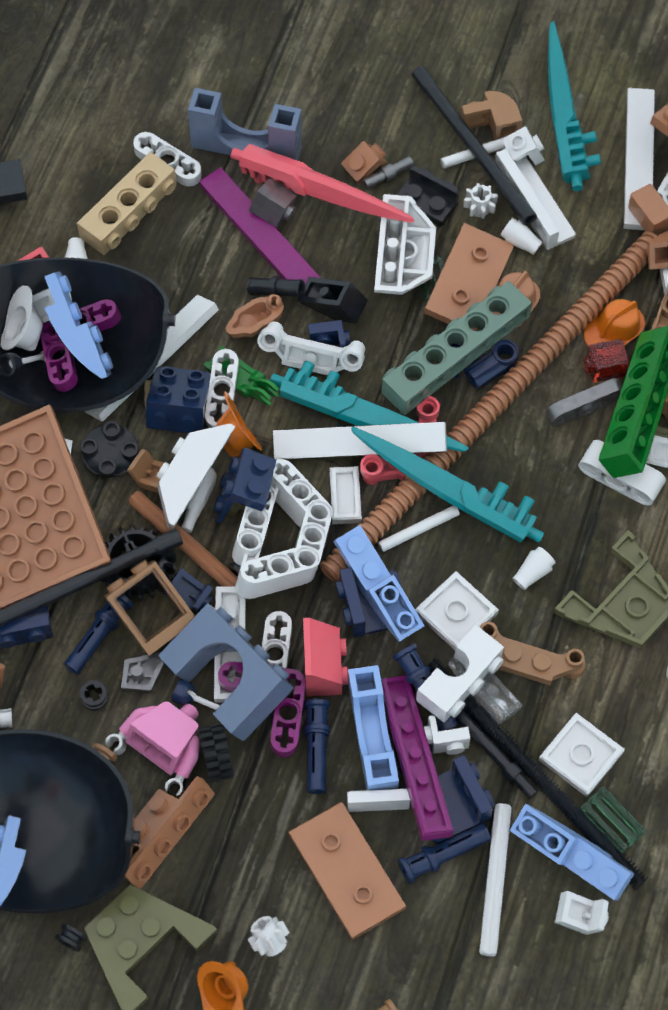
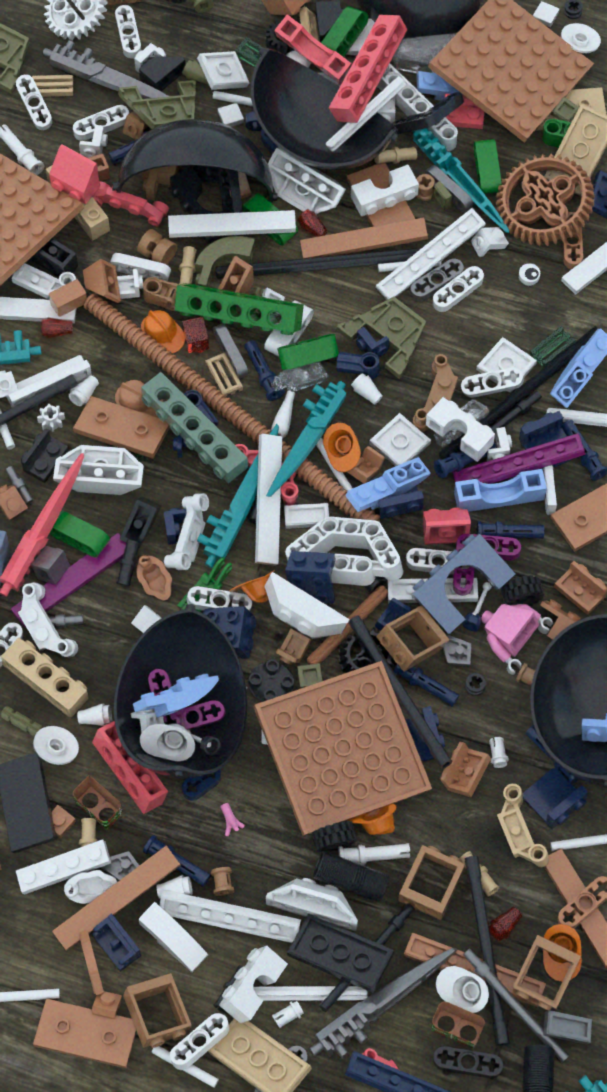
camera: 90 degrees left, 0 degrees up
none -> olive axle [0,706,42,737]
none -> white plate [18,582,78,657]
none -> white dish [33,726,79,765]
none -> clear red cone [41,317,73,338]
none -> green beam [49,510,110,558]
none -> flat silver bar [49,614,83,628]
none -> tan tile [205,353,243,396]
none -> dark blue pin [244,340,285,401]
none -> clear hinge [271,362,329,392]
none -> white piece [271,390,295,438]
none -> green beam [277,334,339,370]
none -> olive plate [297,663,322,689]
none -> orange piece [323,423,361,472]
none -> dark blue piece [336,352,380,379]
none -> nougat bracket [348,446,385,484]
none -> dark blue bracket [356,327,389,357]
none -> white beam [461,367,524,398]
none -> nougat bracket [554,561,607,615]

